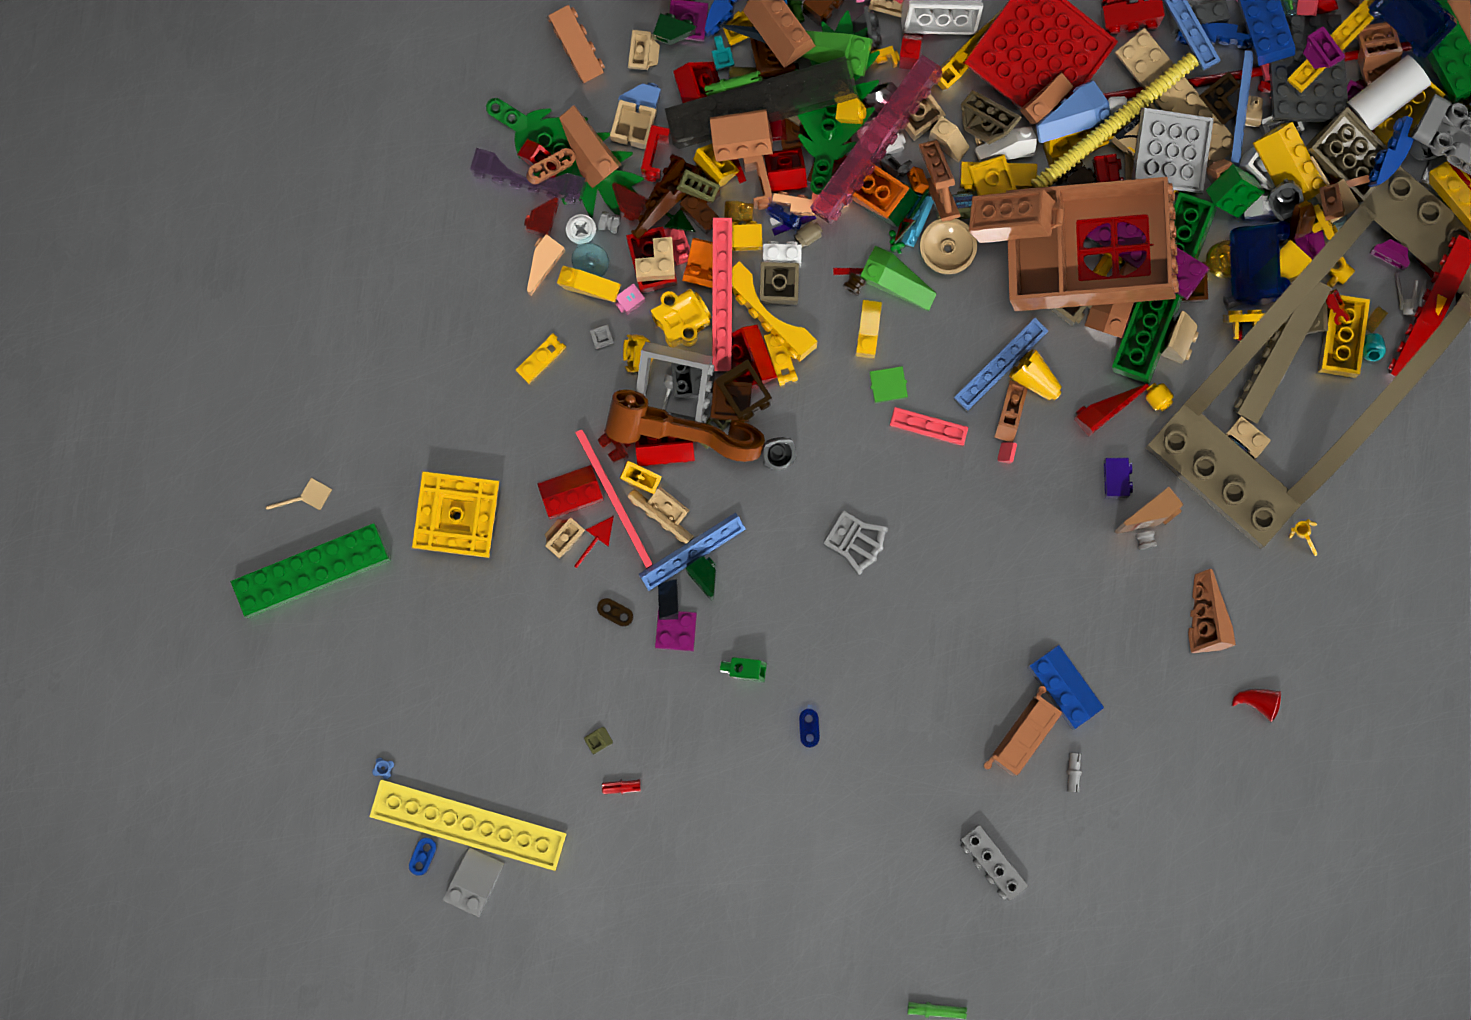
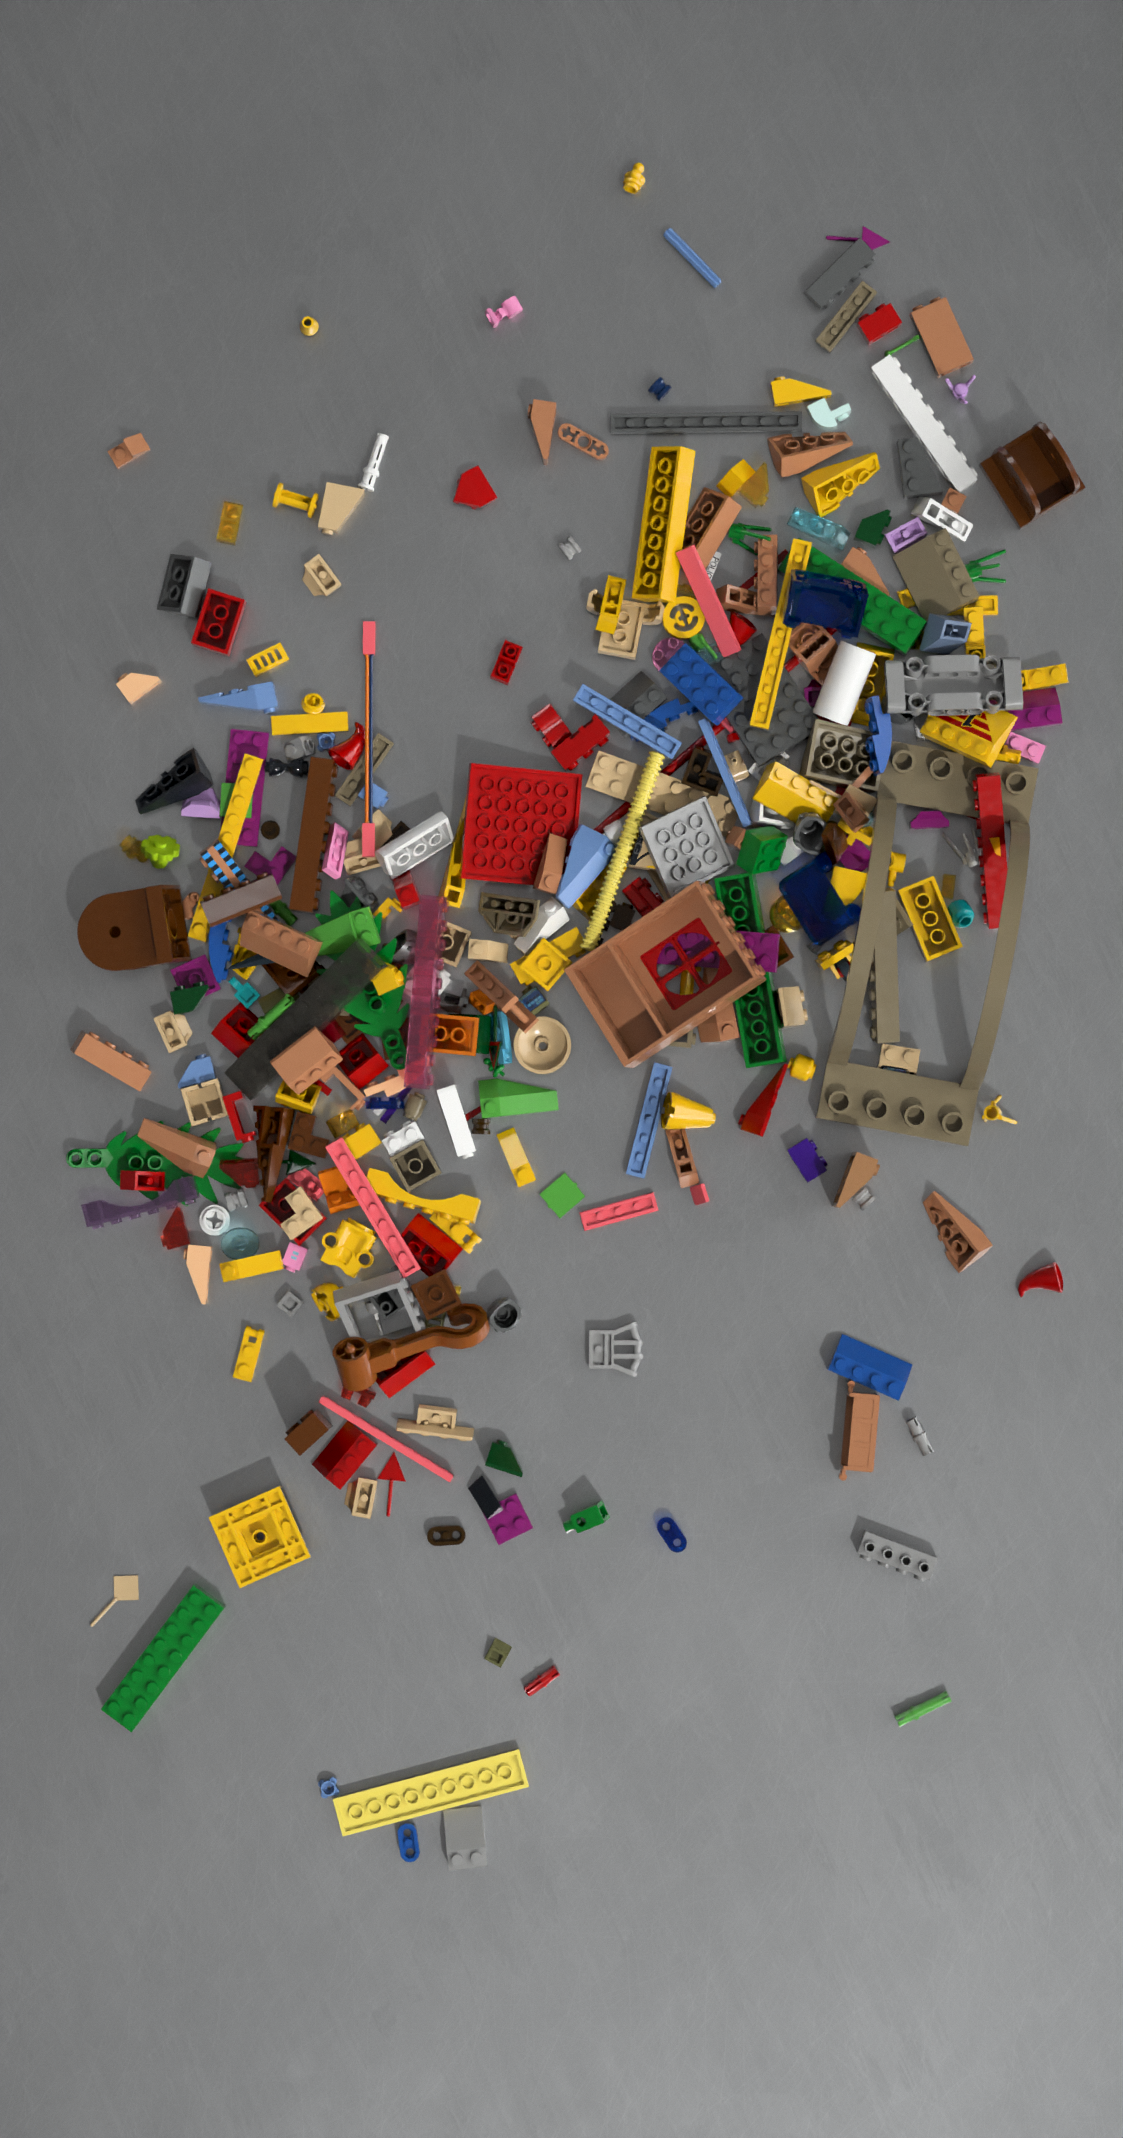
camera: 25 degrees left, 5 degrees up
nougat beam [526,148,576,184] -> none
yellow slope [620,461,661,494] -> none
medium blue plate [639,513,746,591] -> none
olive slope [676,169,720,203] -> none
dark brown window [715,359,773,421] -> none
nougat container [969,189,1064,243] -> none
magenta slope [1303,26,1345,69] -> none
red plate [1326,289,1350,325] -> none
none -> reddish brown brick [284,1409,333,1456]
none -> white slope [436,1085,476,1159]

